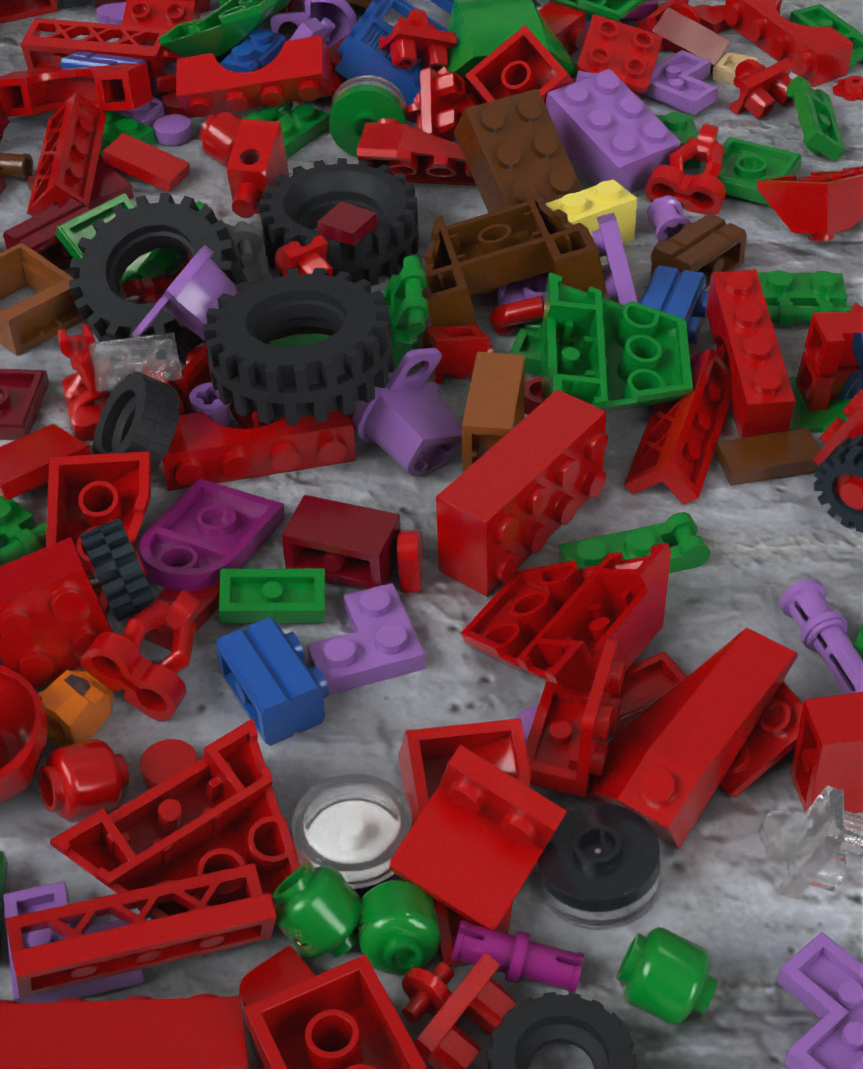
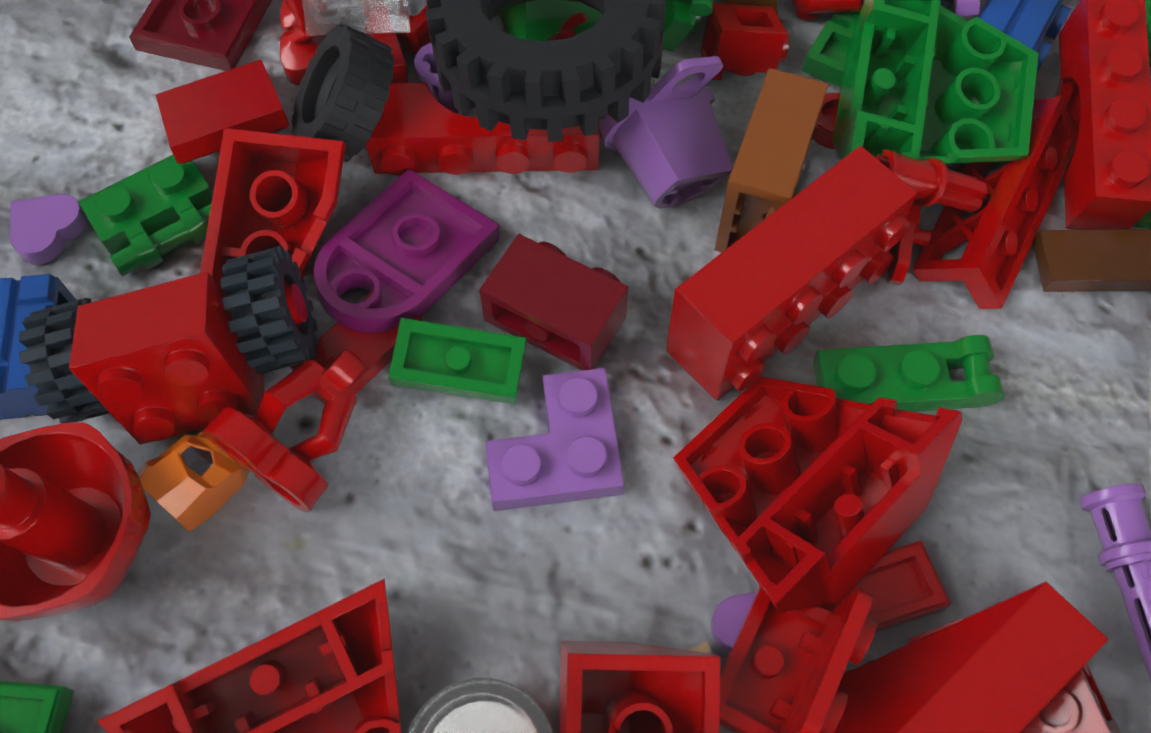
camera: 10 degrees right, 20 degrees up
red head [38,739,129,822] -> none
red tile [140,739,198,789] -> none
blue brick [215,617,329,746] -> none
red tile [397,530,424,593] -> none
none -> red axle [875,149,988,212]
none -> red piece [887,202,931,286]

